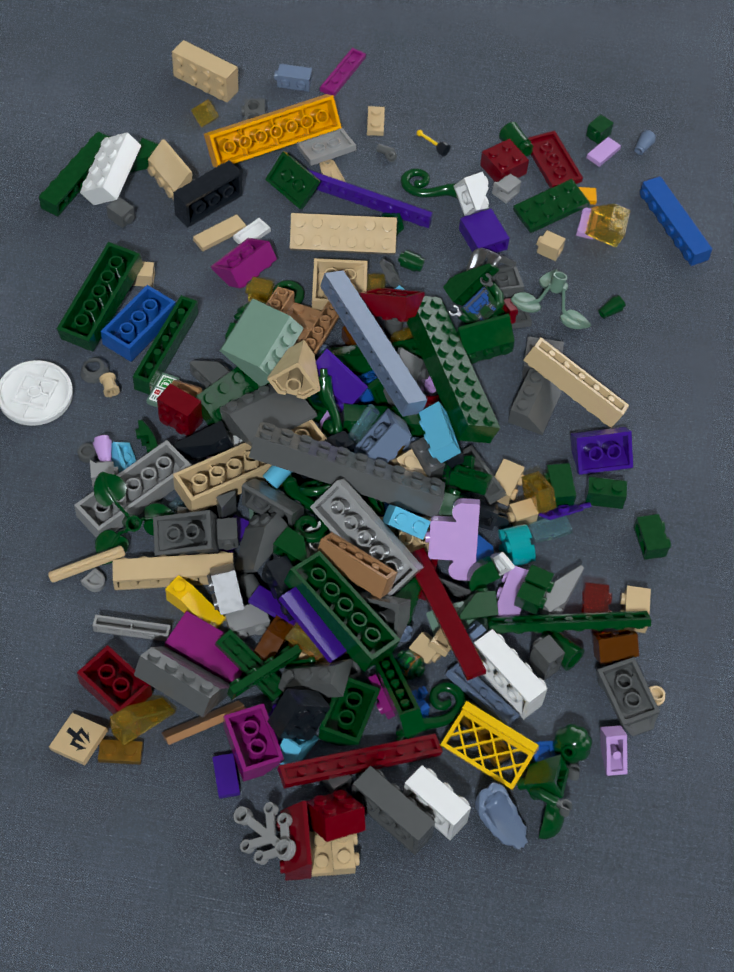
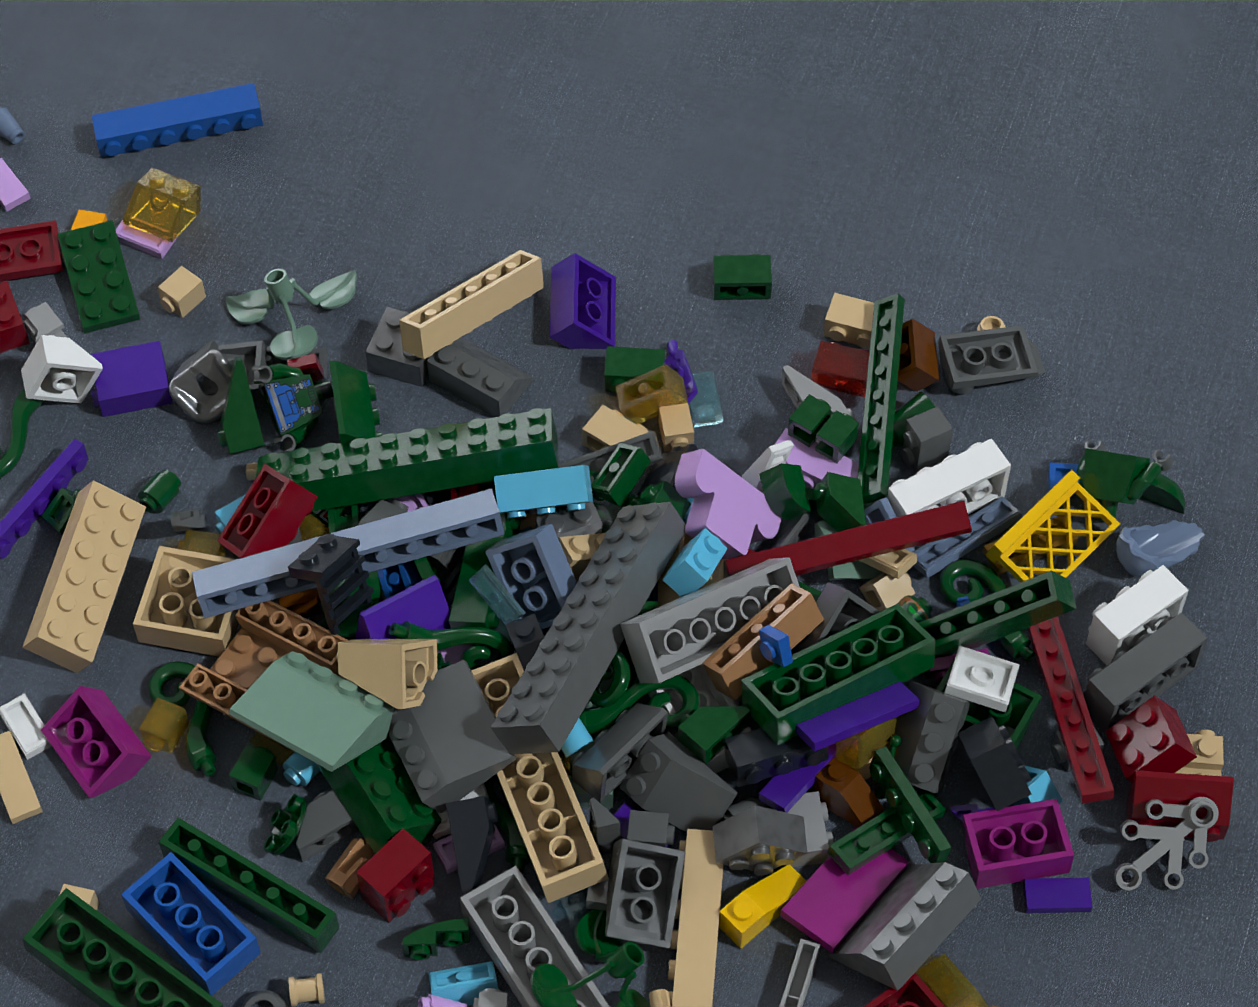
camera: 75 degrees left, 0 degrees up
tile [146,373,180,408] -> none
medium nougat tile [162,700,245,745] -> none
teal brick [498,524,536,566] -> none
dark green plant [553,724,593,764] -> none
dark green brick [585,477,627,509] -> none
dark green cone [598,295,626,319] -> none
lavender slope [600,726,627,776] -> none
none -> dark green dish [263,794,306,856]
none -> black plate [288,534,374,635]
none -> blue plate [759,625,793,667]
none -> white plate [944,646,1019,712]

